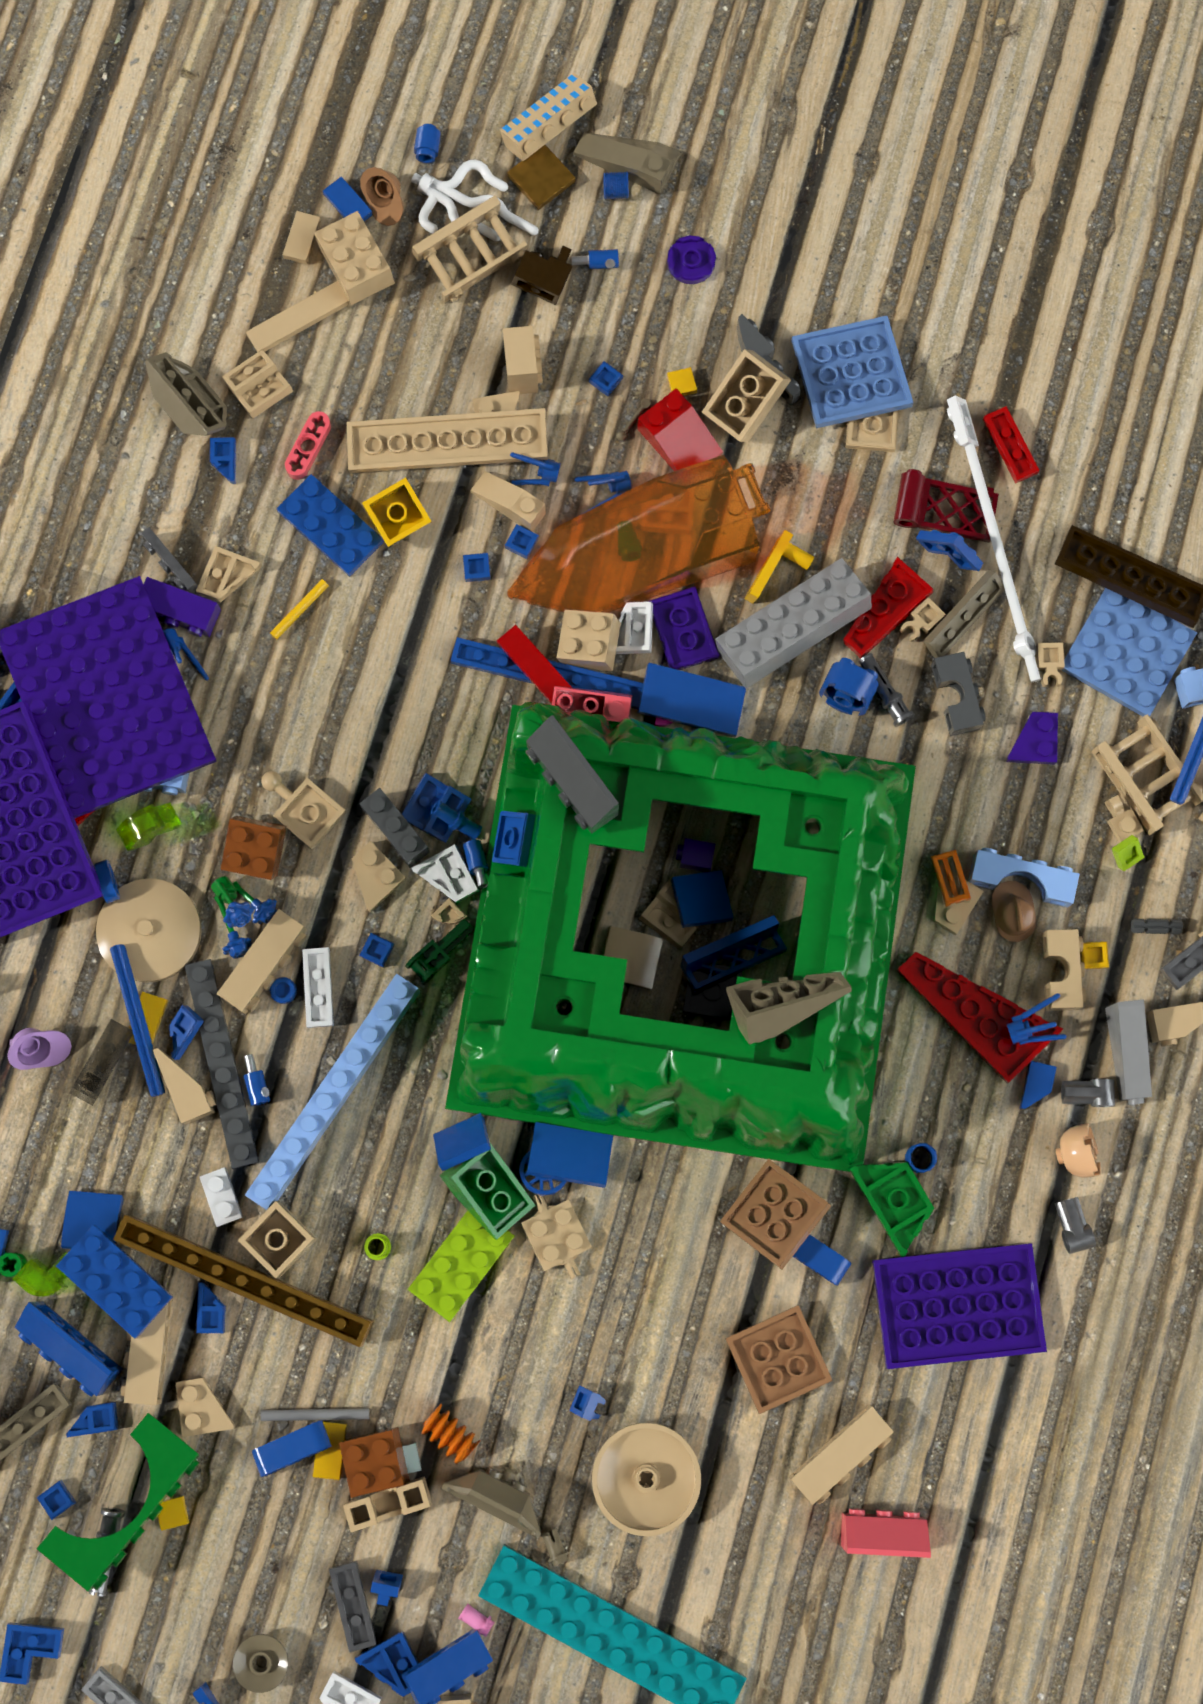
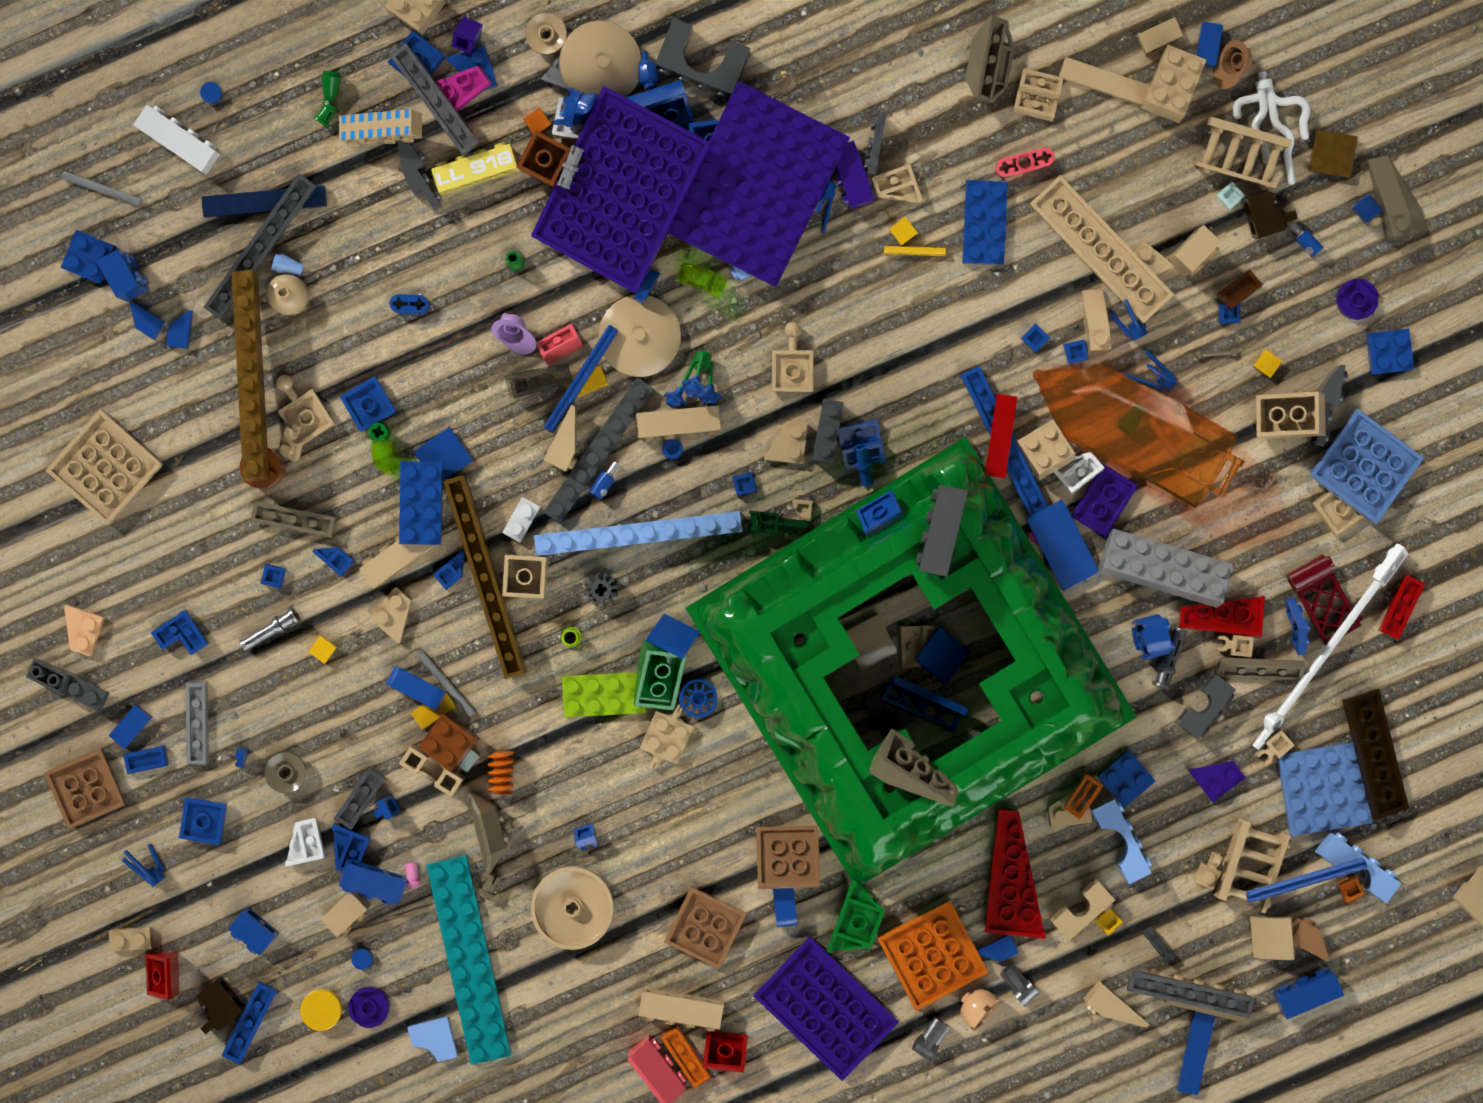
camera: 50 degrees right, 10 degrees up
blue slope [14,1301,123,1397] -> none
green arch [37,1413,200,1592] -> none
blue tile [169,1005,204,1060] -> none
blue tile [210,437,236,484] -> none
dark orange brick [220,816,287,880] -> none
white plate [302,947,334,1028] -> none
yellow slope [362,477,432,547] -> none
white wing [412,844,480,903] -> none
blue brick [414,124,441,163] -> none
blue piece [463,839,489,888] -> none
tan brick [500,73,597,161] -> none
blue tile [527,1122,613,1188] -> none
coral slope [552,686,633,722] -> none
slope [637,388,723,483] -> none
dark purple brick [676,838,716,872] -> none
yellow piece [744,530,814,604] -> none
blue piece [905,1143,937,1173] -> none
medium nougat piece [992,881,1036,942] -> none
blue plant [1007,993,1067,1045] -> none
light grey slope [1105,999,1152,1105] -> none
lime plate [1111,835,1145,871] -> none
none -> coral slope [536,324,583,365]
none -> dark grey gear [584,573,619,607]
none -> orange tile [660,1025,711,1088]
none -> red slope [703,1031,748,1073]
none -> orange plate [877,899,988,1011]
none -> yellow tile [889,217,918,246]
none -> blue plate [1097,749,1156,808]
none -> light aqua tile [1216,181,1245,211]
none -> reddish brown tile [1217,269,1263,311]
none -> blue plate [1366,328,1414,375]

